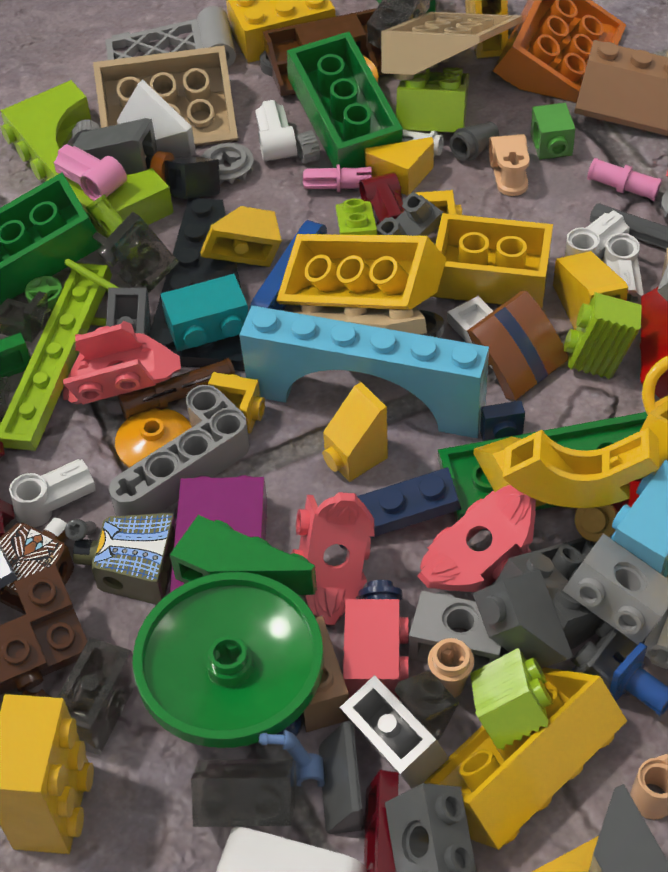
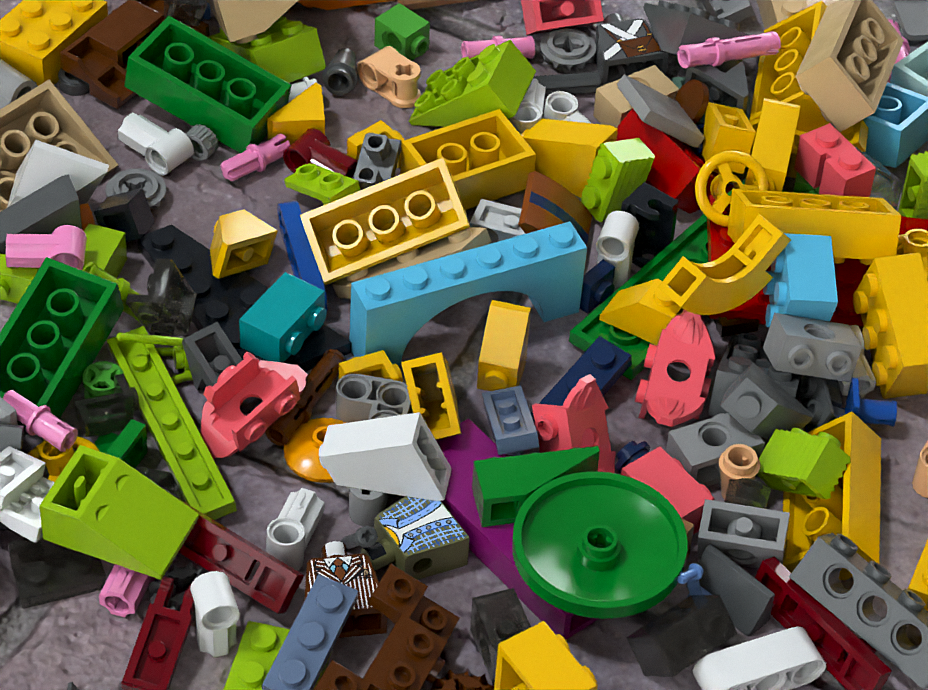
camera: 45 degrees left, 5 degrees down
pearl gold plate [574,504,618,542] -> none
none -> white slope [319,412,452,501]
none -> yellow slope [401,352,461,440]
none -> lime slope [408,40,536,127]
none -> sand blue plate [482,385,540,456]
none -> white piece [596,211,639,289]
none -> black hinge [621,182,679,268]

